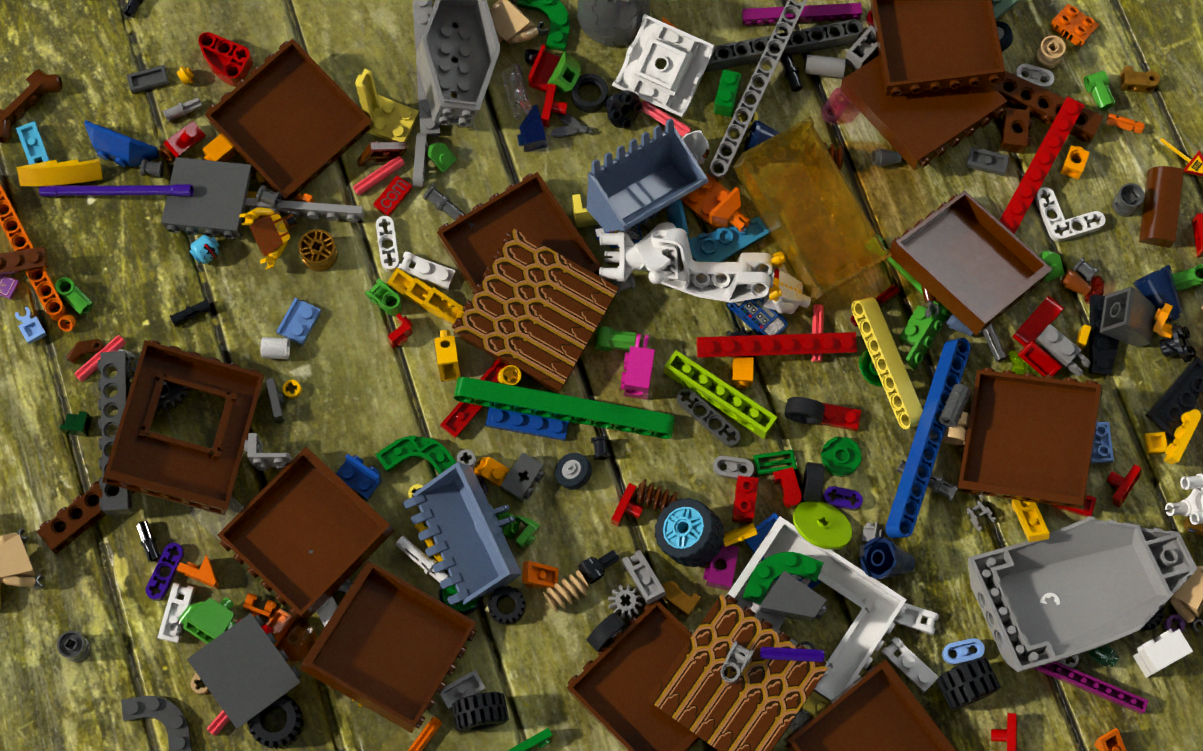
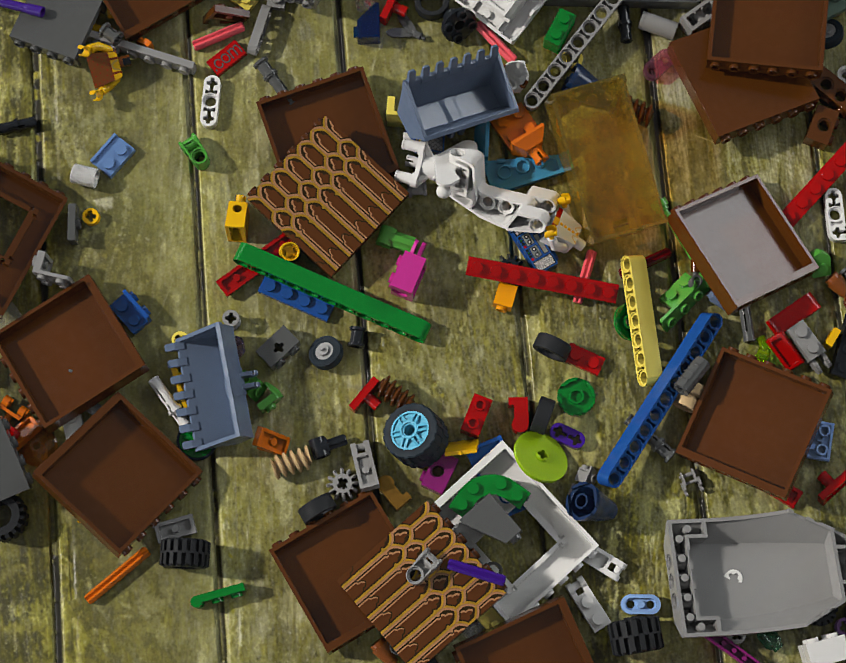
camera: 15 degrees right, 5 degrees up
medium azure head [189,235,220,264] -> none
pearl gold wheel [299,229,338,272] -> none
green plate [375,436,457,475] -> none
yellow slope [386,268,464,324] -> none
red bracket [387,313,413,348] -> none
white plate [398,251,456,291] -> none
bright green plate [427,143,457,172] -> none
light orange bracket [474,457,509,487] -> none
black tyre [488,586,526,625] -> none
lime brick [664,350,777,439] -> none
dark grey beam [676,388,740,448] -> none
light grey plate [713,456,754,480] -> none
green tile [753,449,797,476] -> none
sand blue cone [871,148,902,168] -> none
dark grey plate [966,147,1009,176] -> none
yellow plate [1012,500,1050,542] -> none

